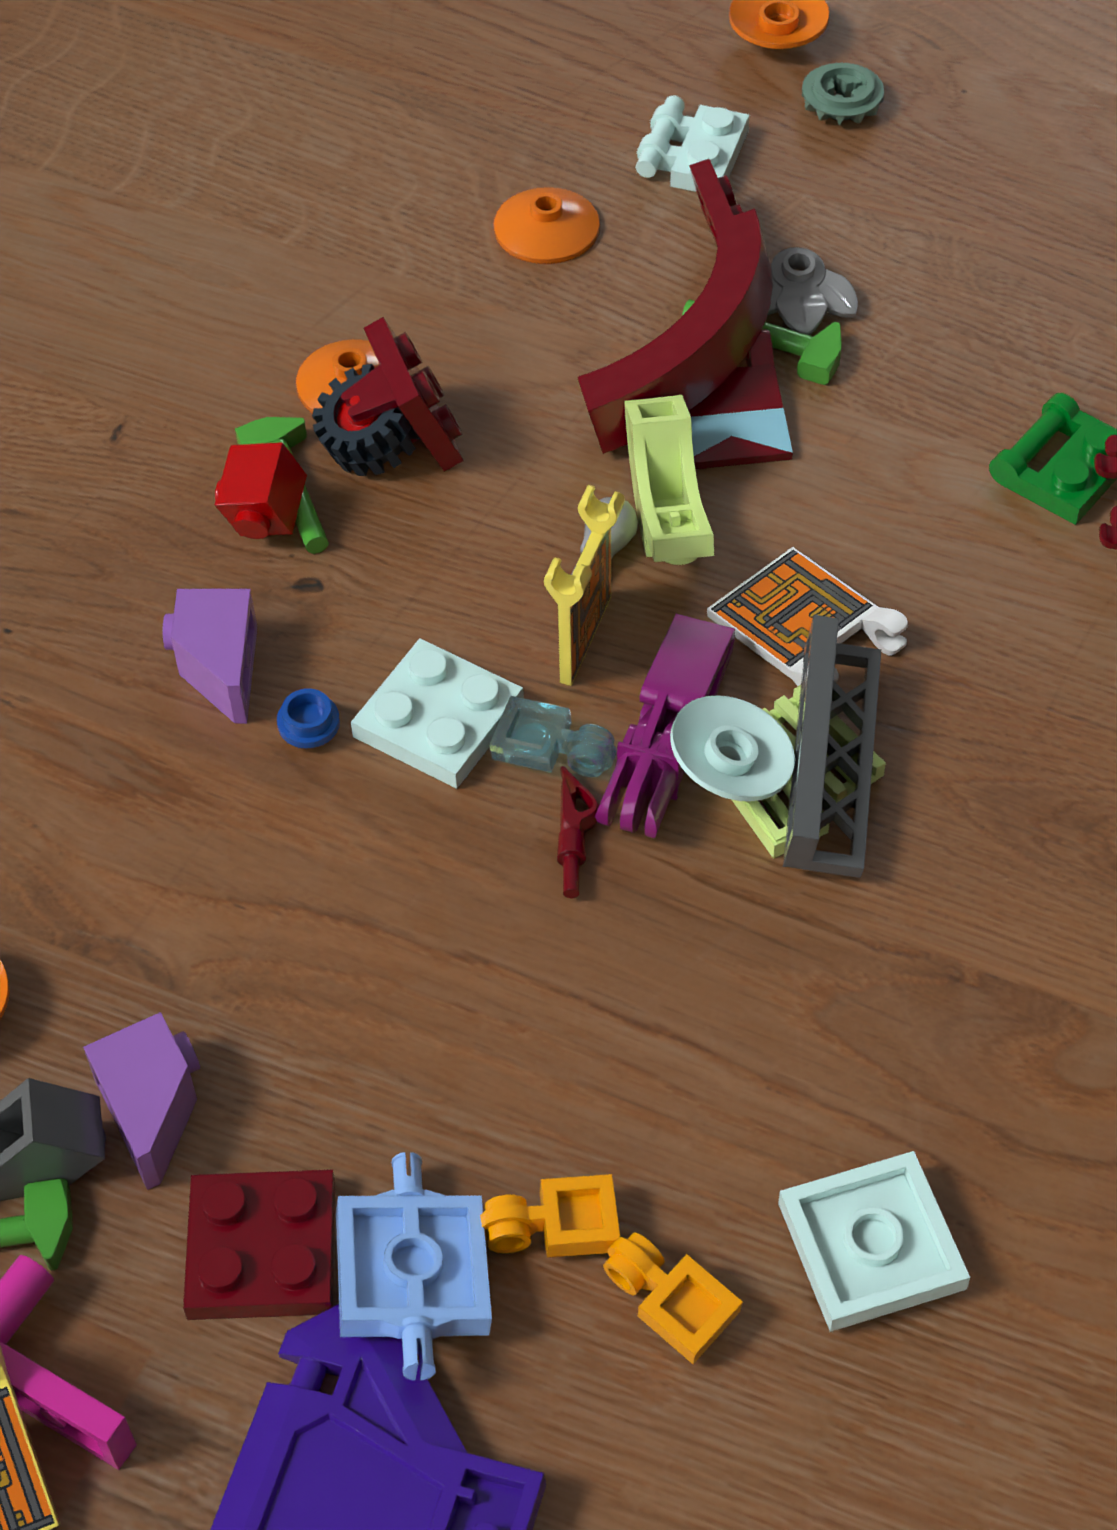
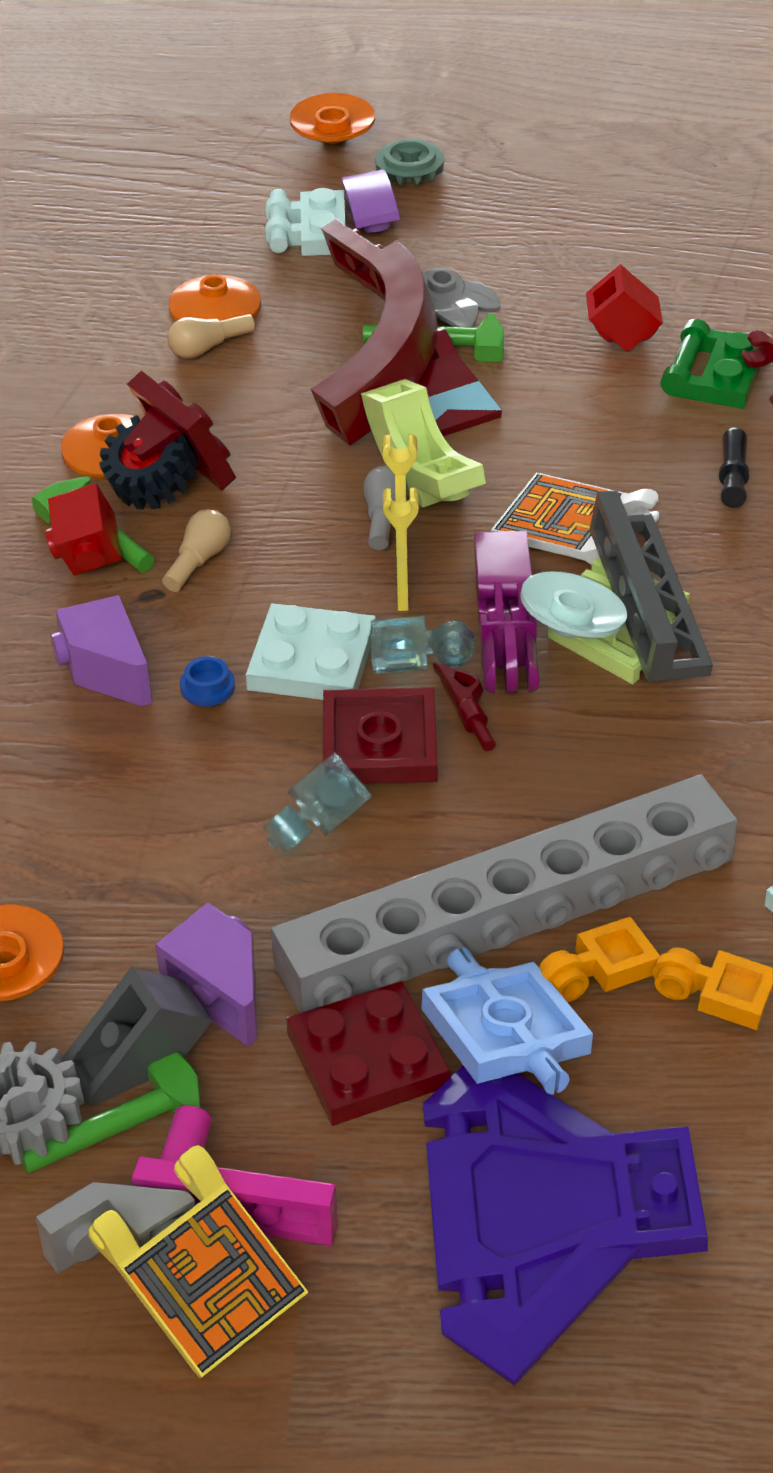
camera: 20 degrees left, 10 degrees down
none -> tan piece [162,509,231,592]
none -> tan piece [168,314,255,359]
none -> clear light blue plate [264,752,372,853]
none -> light grey brick [271,774,737,1013]
none -> dark red plate [323,687,438,785]
none -> medium lavender slope [341,169,400,233]
none -> red brick [586,264,663,352]
none -> black piece [719,427,749,508]

